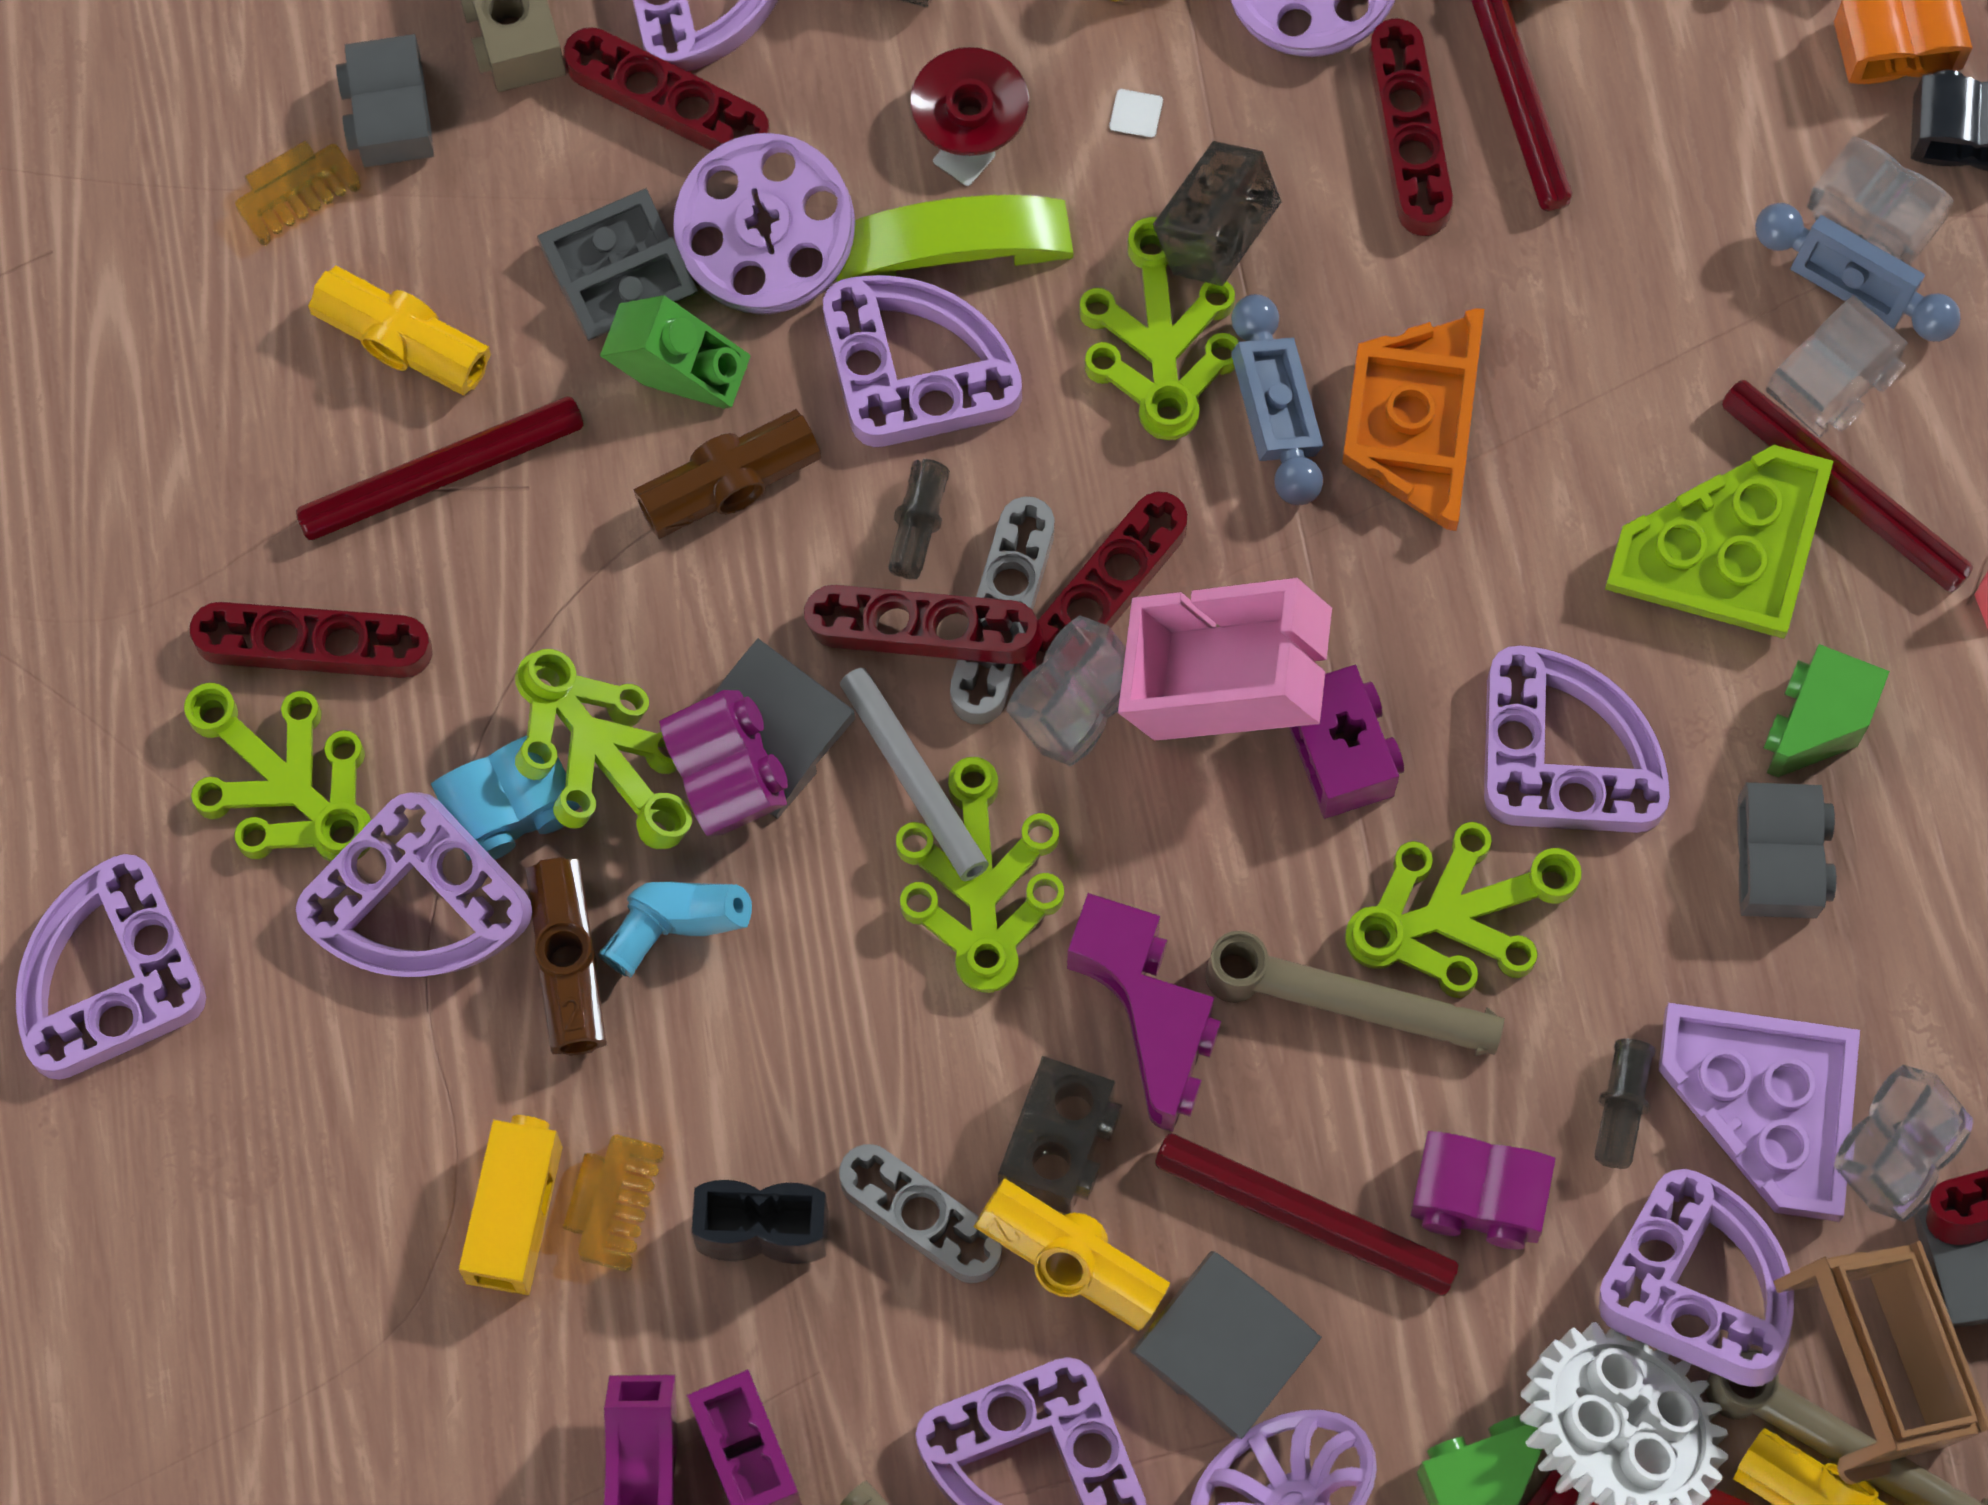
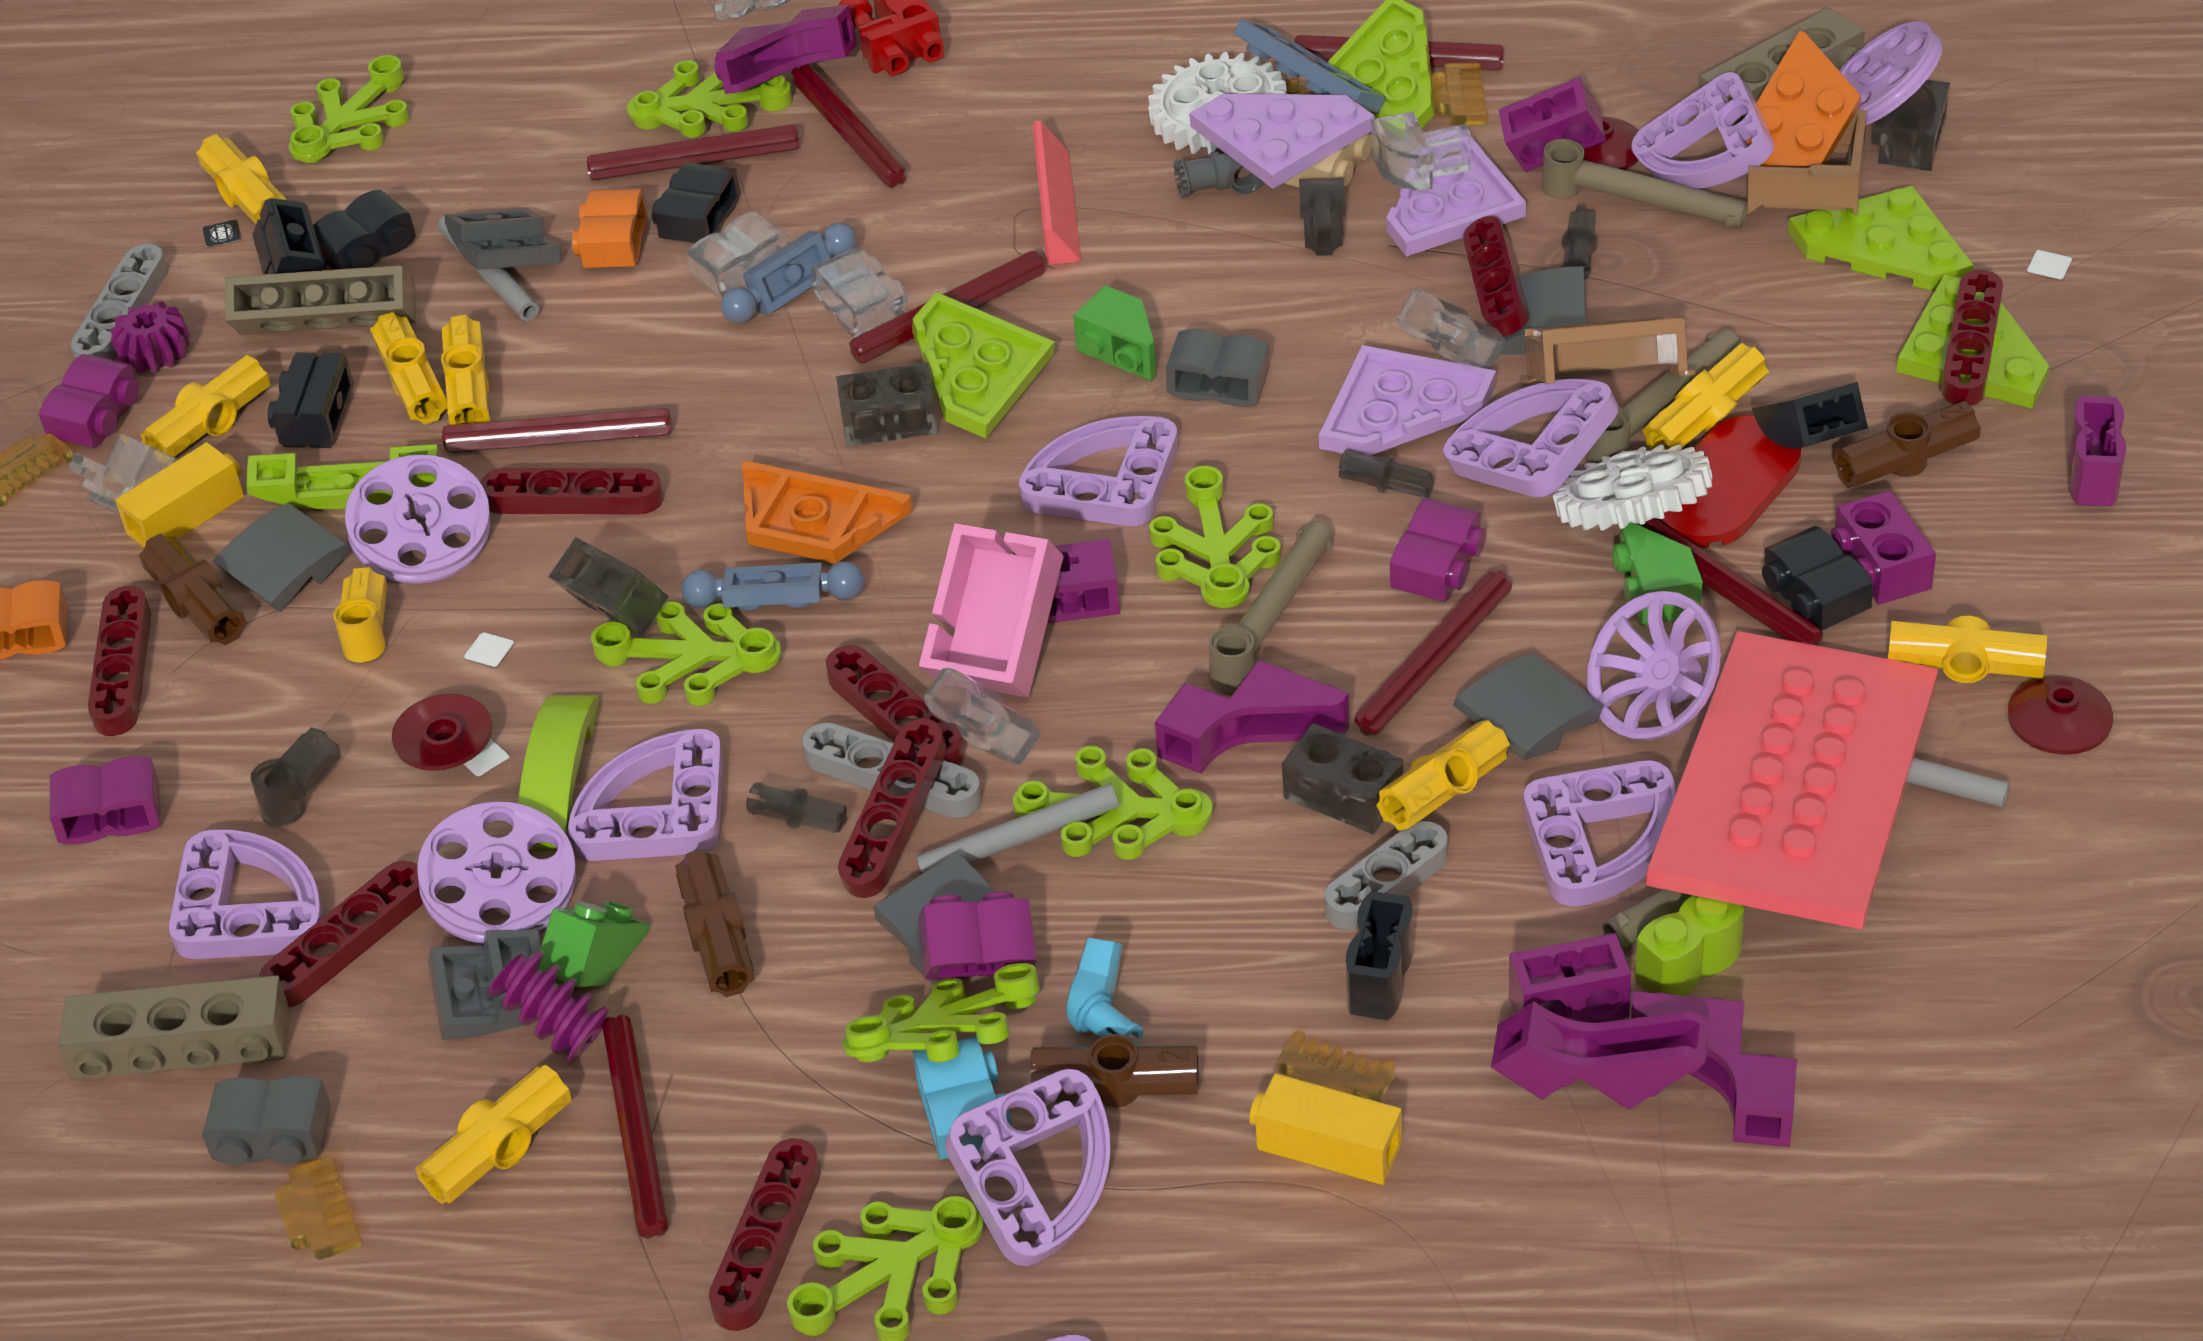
camera: 75 degrees left, 25 degrees down
none -> magenta piece [487,949,609,1065]
none -> clear smoke brick [836,363,939,447]

